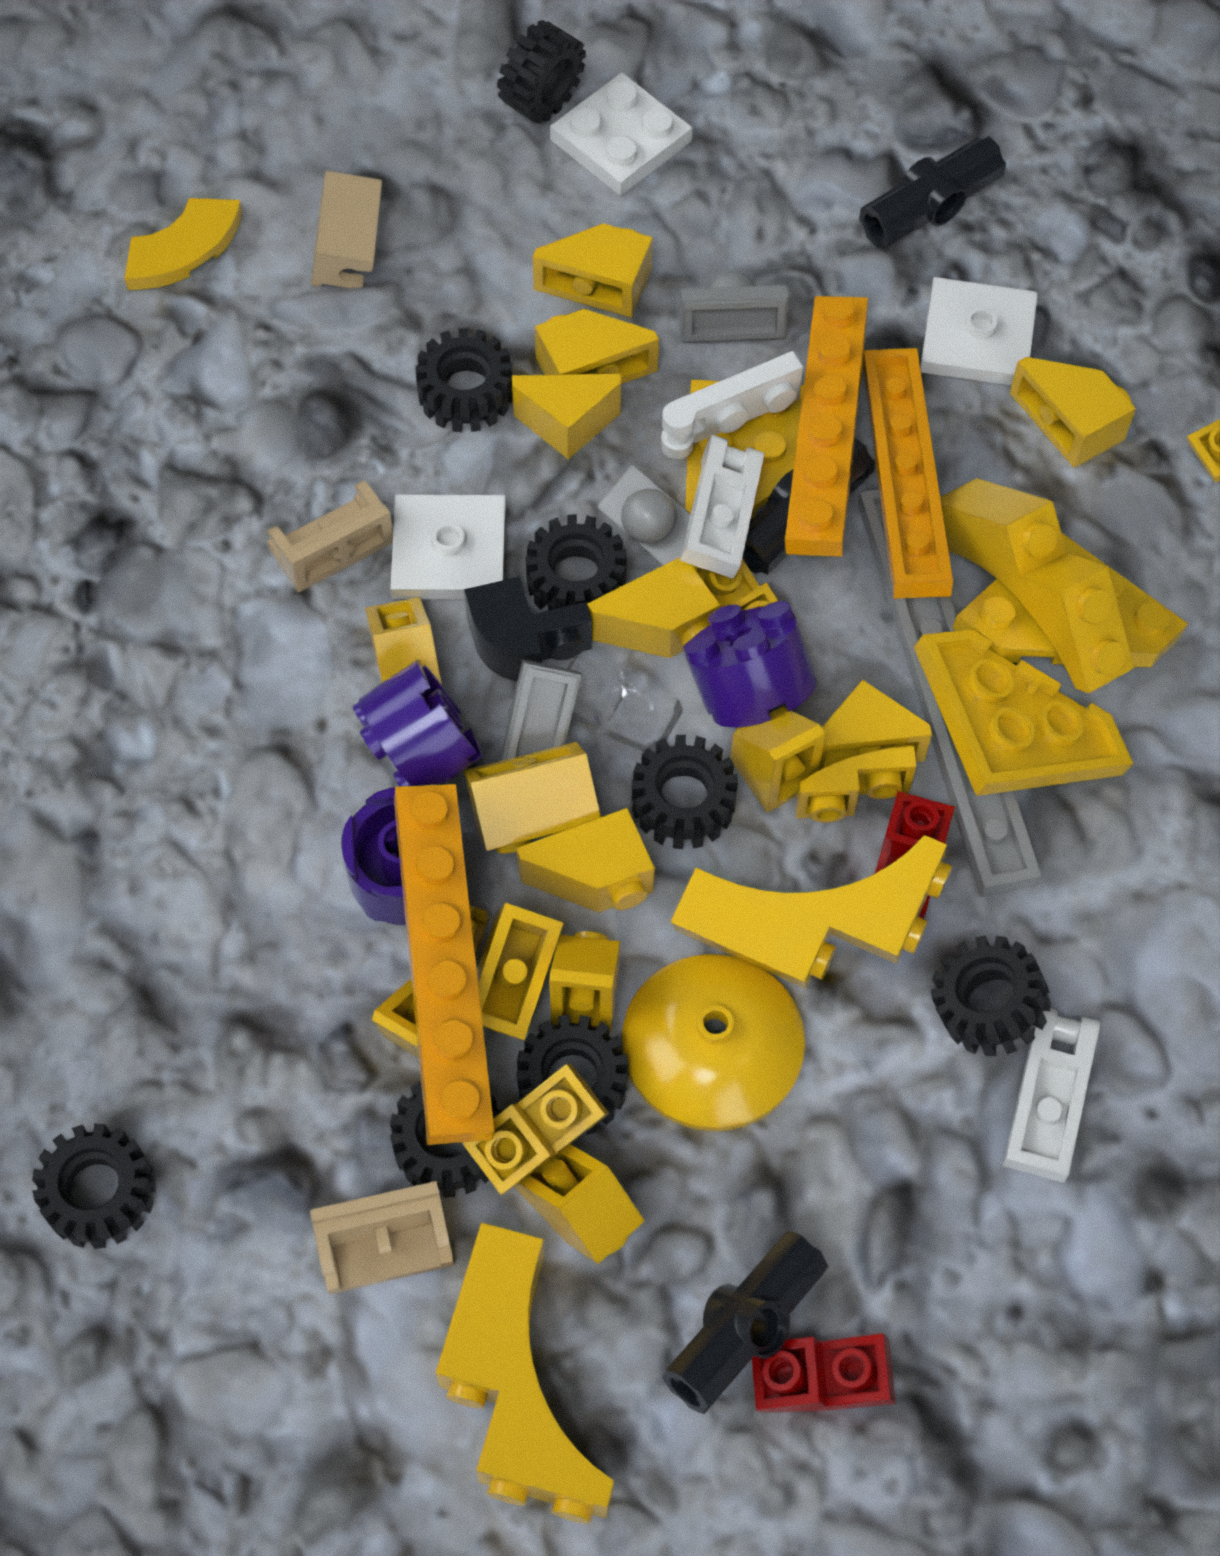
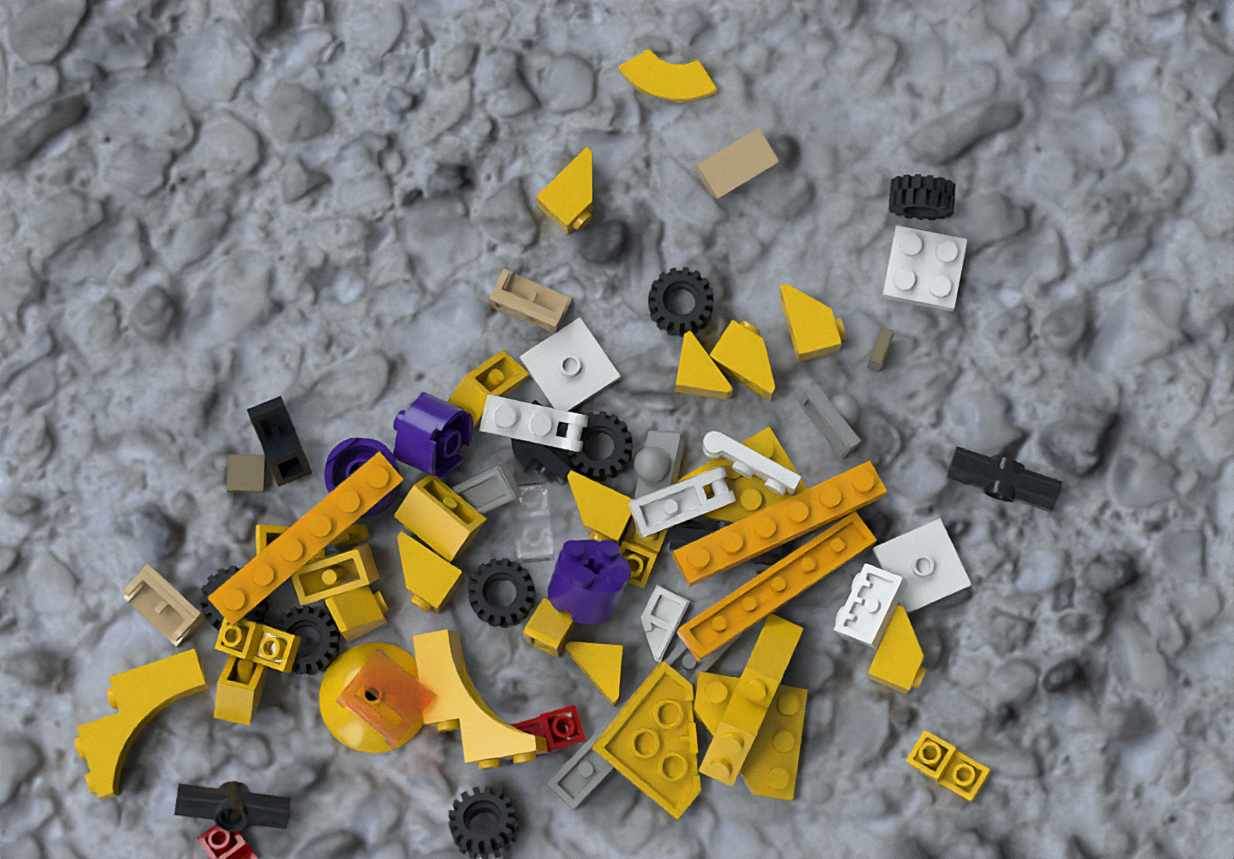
camera: 60 degrees right, 15 degrees up
black tyre [32,1123,156,1249] -> none
yellow slope [795,746,916,823] -> none
none -> dark tan tile [226,454,266,493]
none -> black brick [247,396,312,487]
none -> clear orange plate [335,648,436,749]
none -> white plate [479,395,589,453]
none -> yellow slope [536,147,593,235]
none -> white tile [640,585,690,663]
none -> white bracket [833,563,908,649]
none -> dark tan tile [867,326,894,372]

